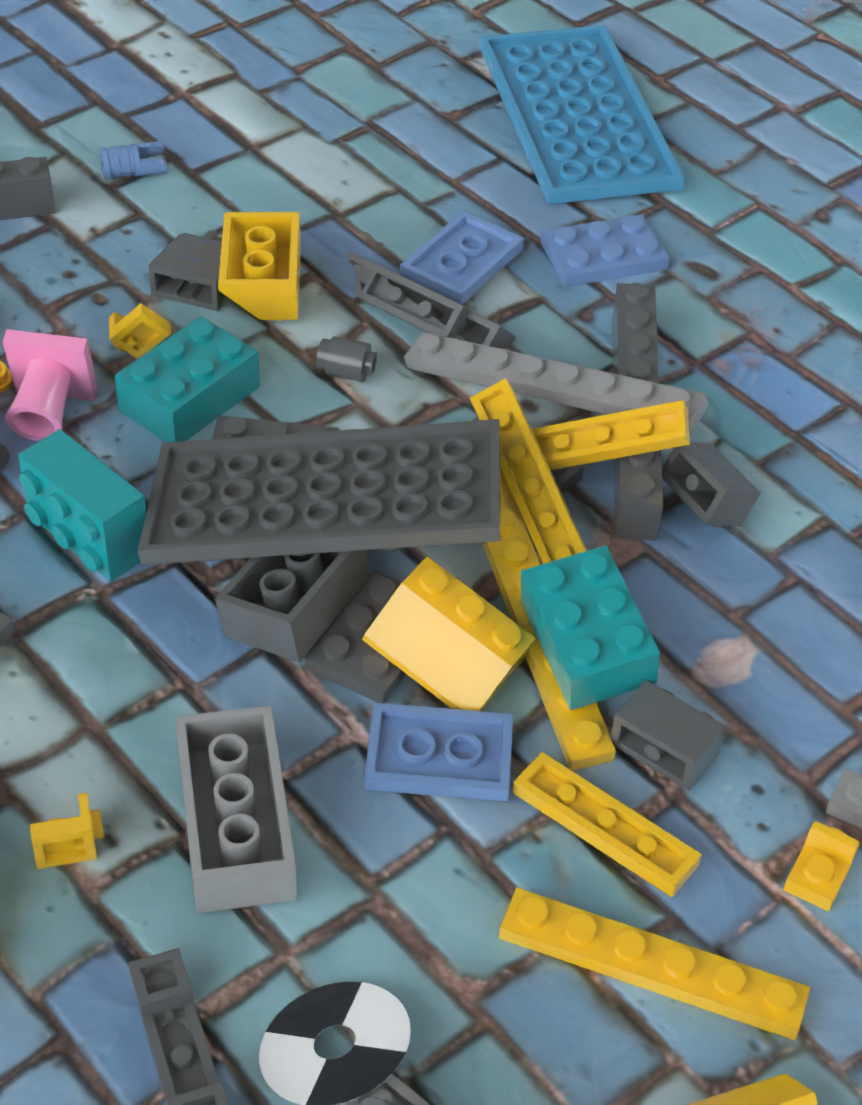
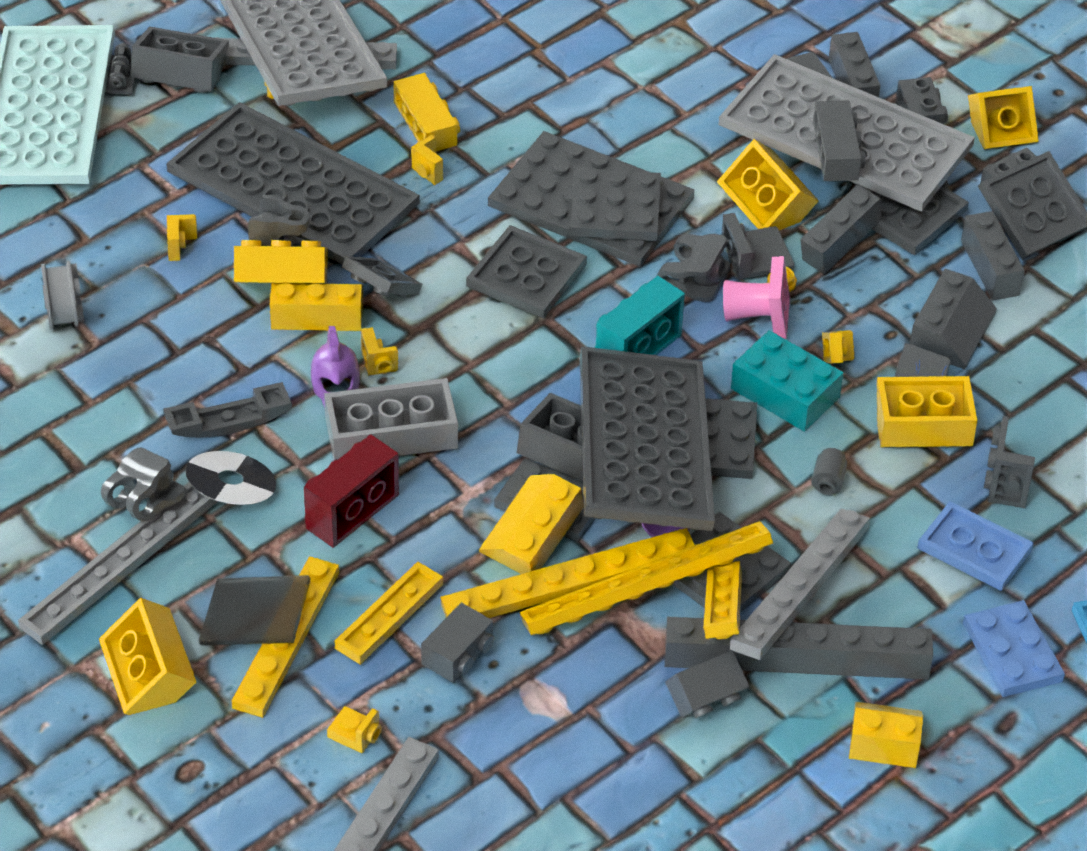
camera: 90 degrees right, 0 degrees up
medium blue hinge [99,141,169,180] -> none
dark grey wedge [348,251,516,349] -> none
medium blue plate [364,702,513,802] -> none
teal brick [521,545,660,711] -> none
none -> clear smoke piece [199,575,311,645]
none -> dark red brick [304,434,399,548]
none -> medium lavender piece [311,326,360,407]
none -> yellow slope [848,701,923,768]
none -> dark grey slope [910,268,997,370]
none -> dark grey bracket [984,416,1035,508]

